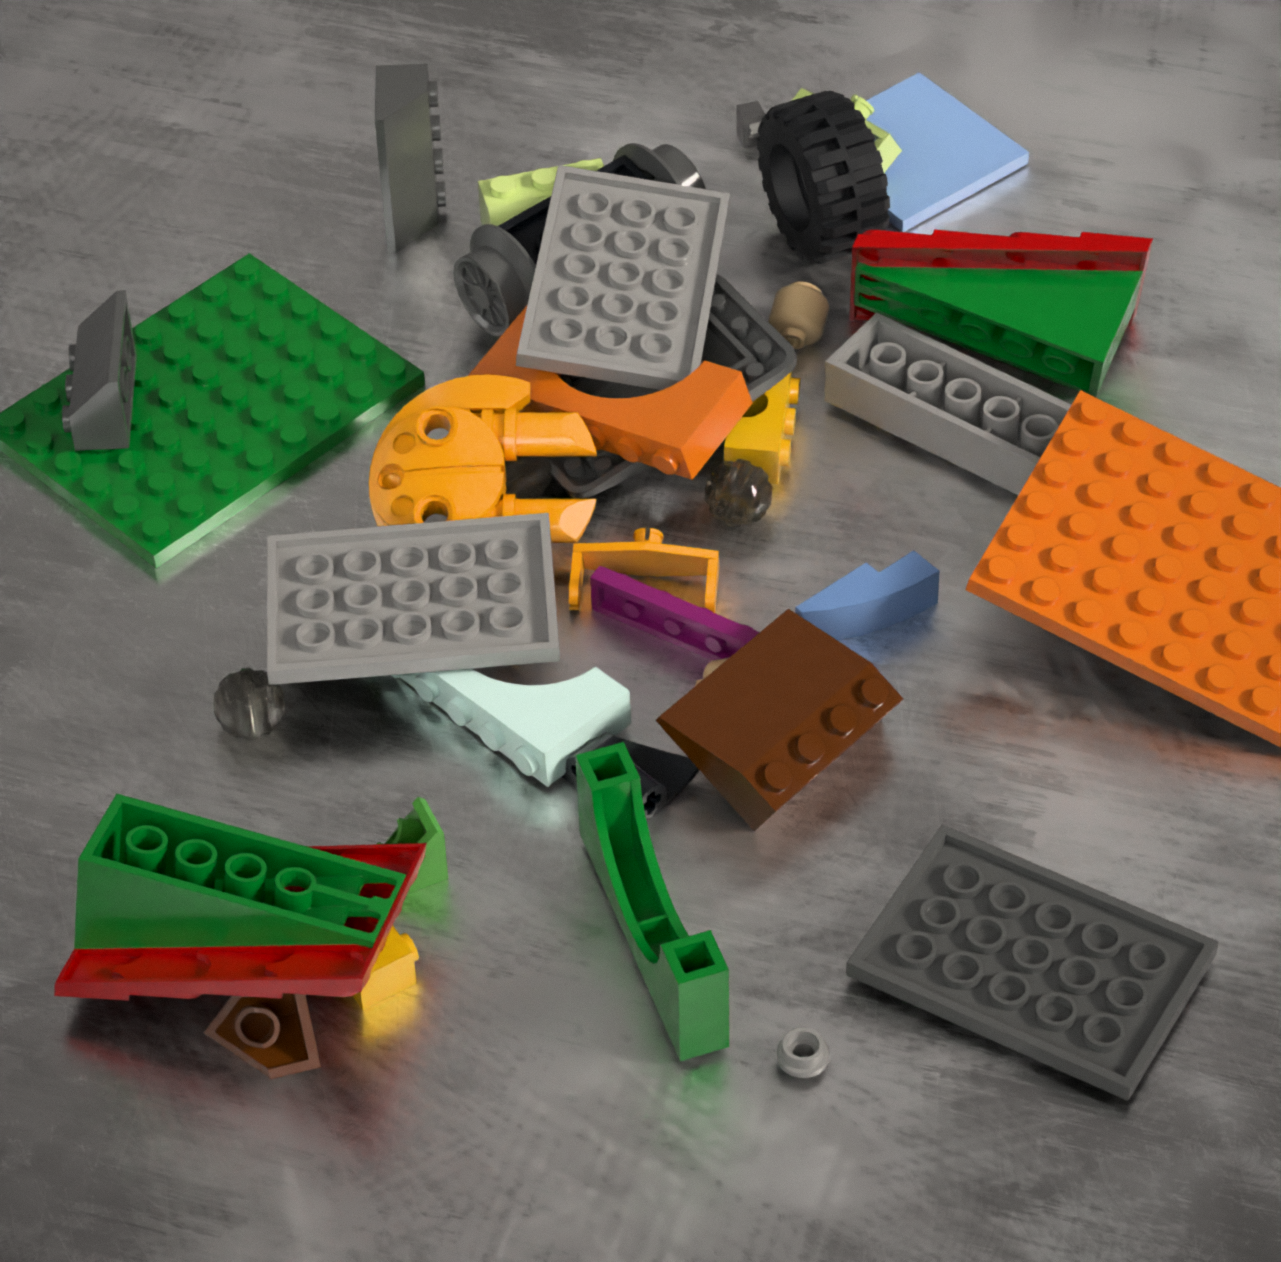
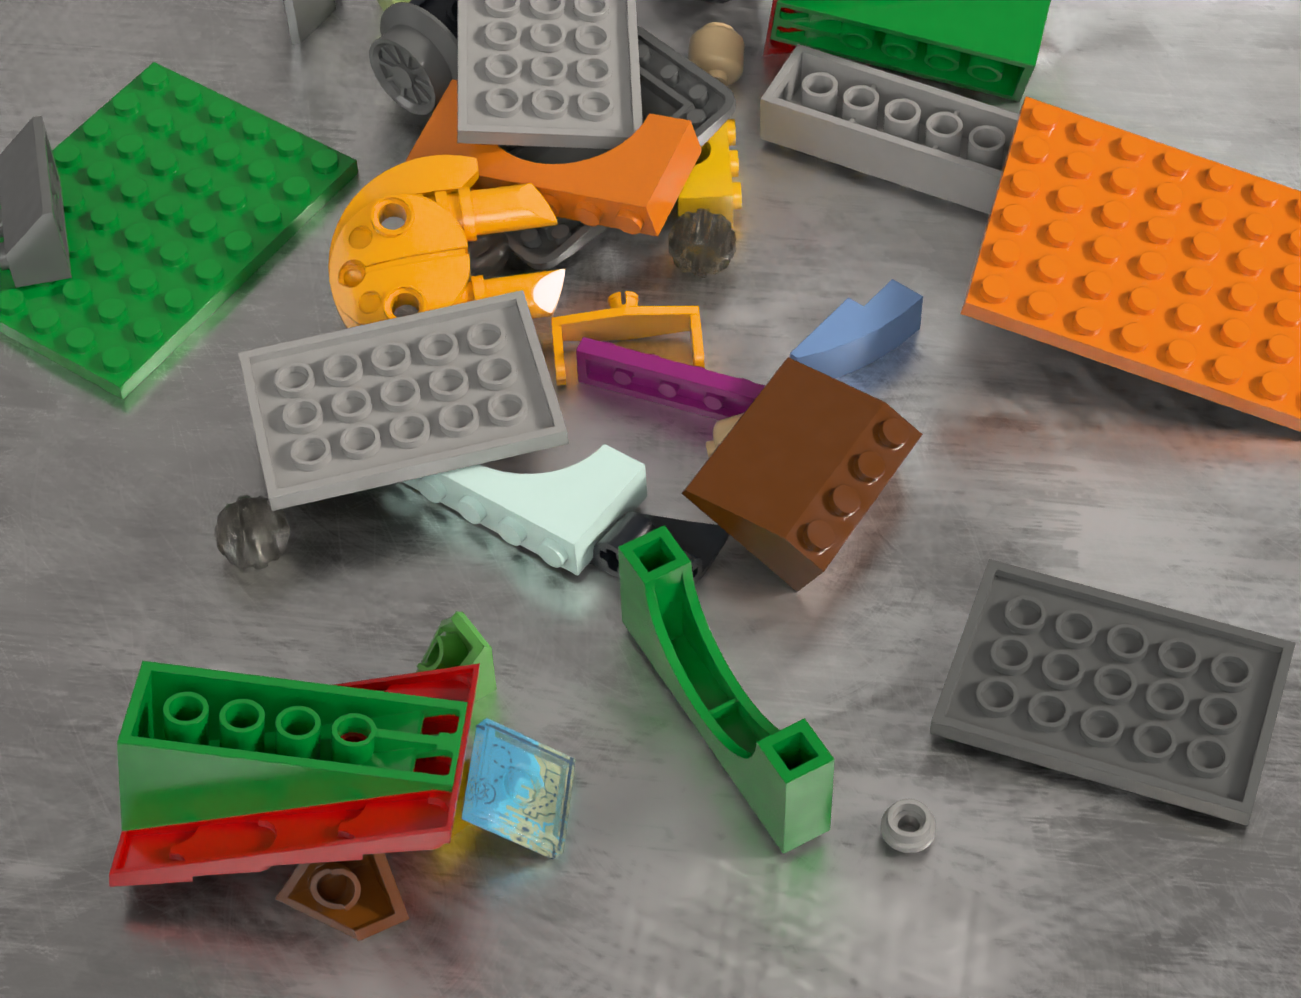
camera: 10 degrees left, 5 degrees up
none -> clear light blue tile [461,718,576,859]

